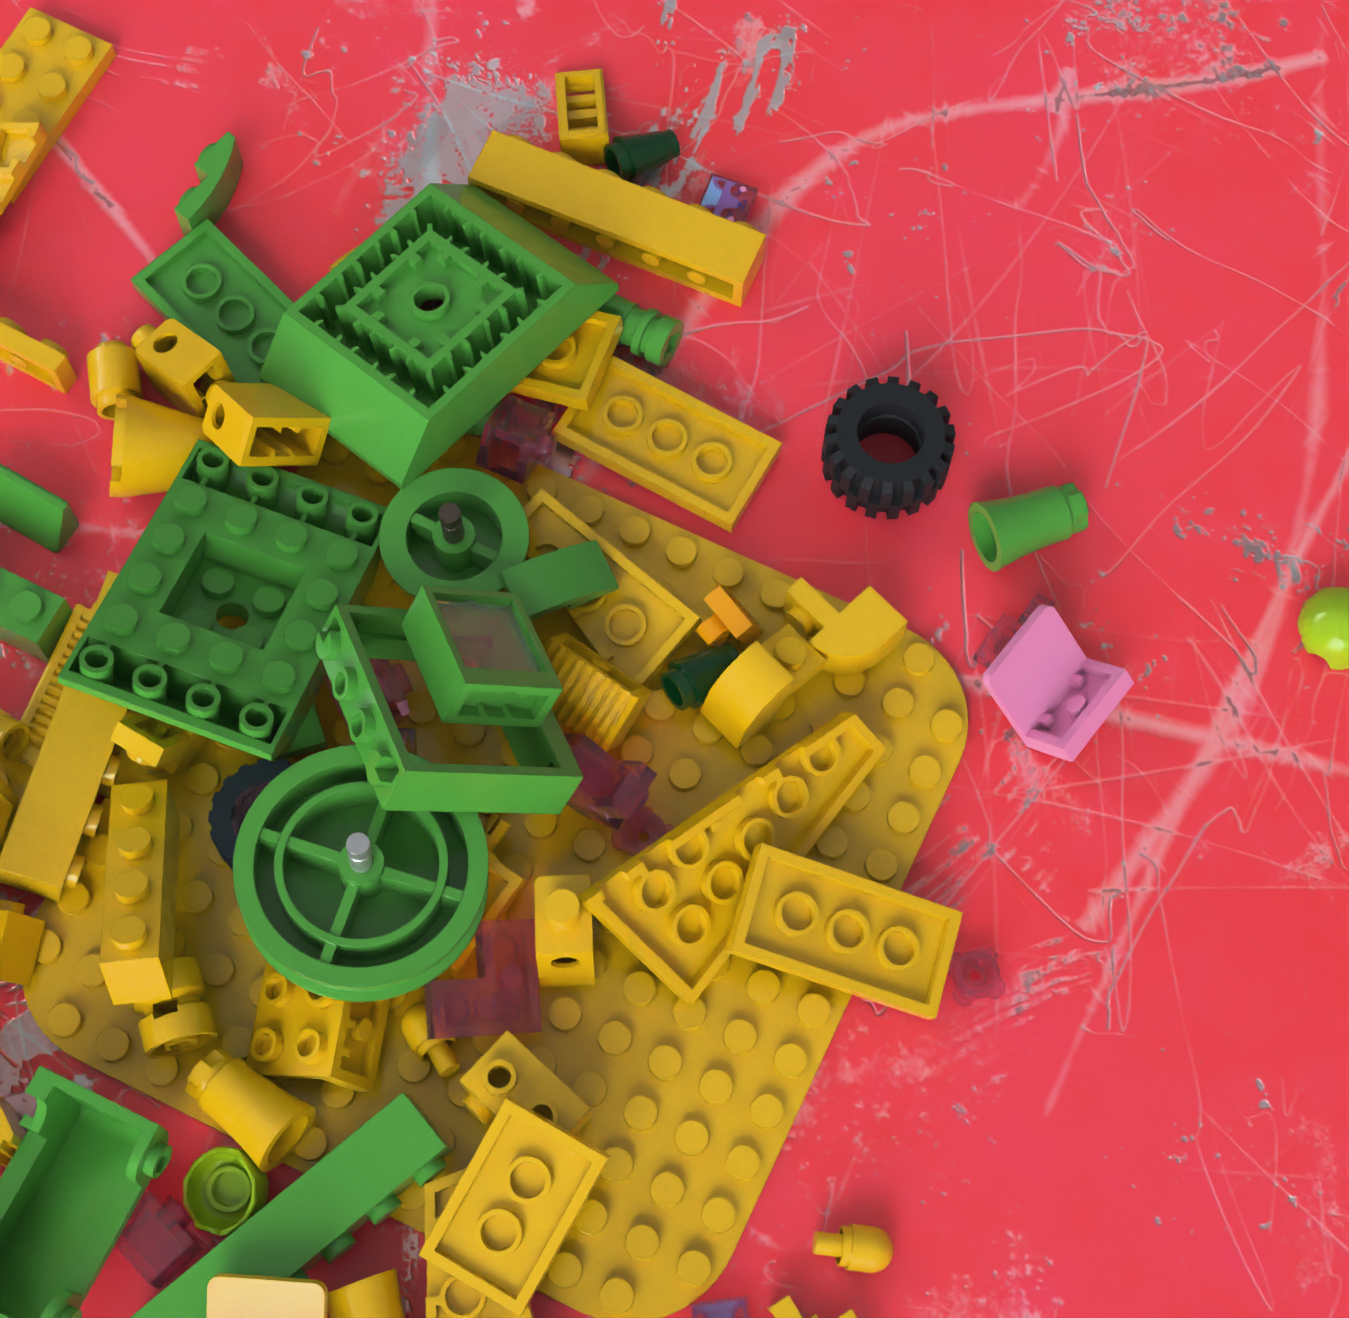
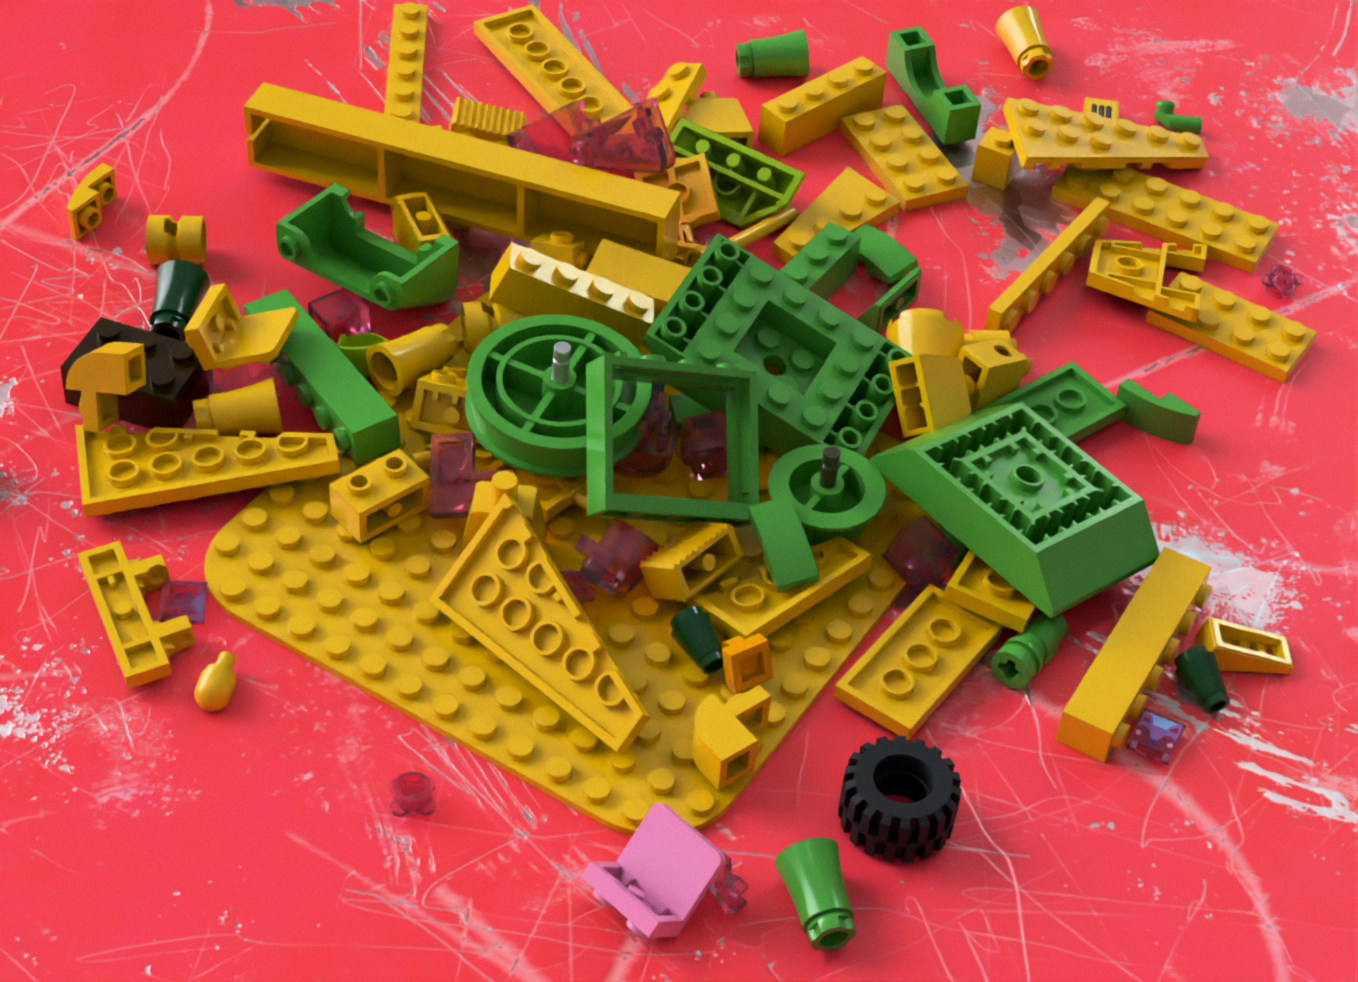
camera: 95 degrees right, 25 degrees down
bright green window [400,585,563,727] -> none
yellow plate [419,1097,611,1316] -> none
yellow brick [700,623,826,749] -> none
yellow plate [725,843,963,1020] -> none

